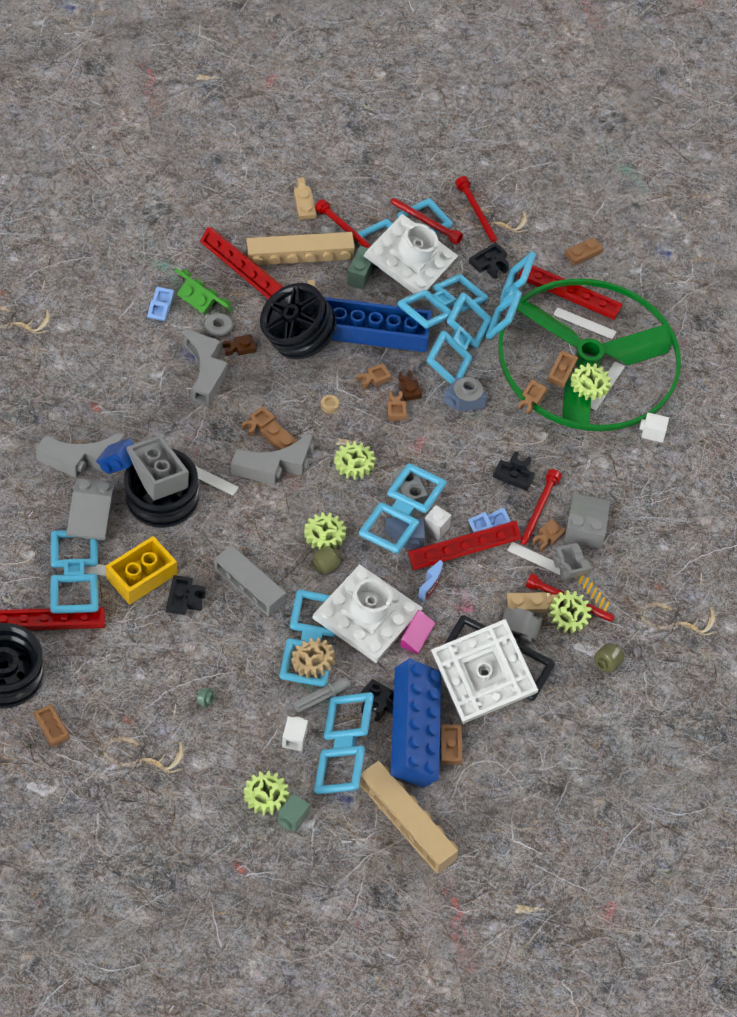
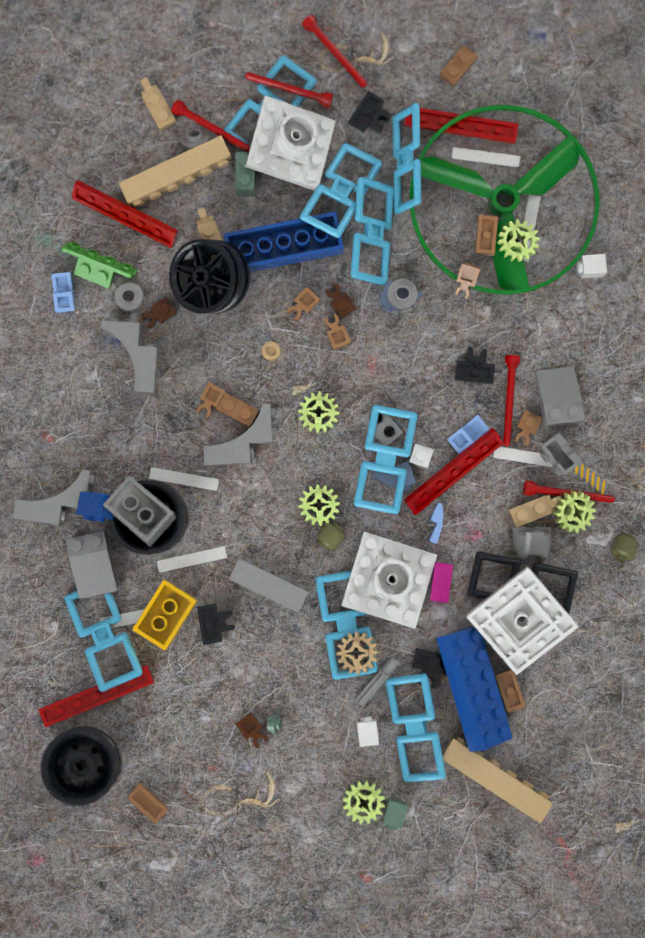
camera: 15 degrees left, 30 degrees up
none -> white sticker [157,546,227,572]
none -> reddish brown plate [235,712,268,748]

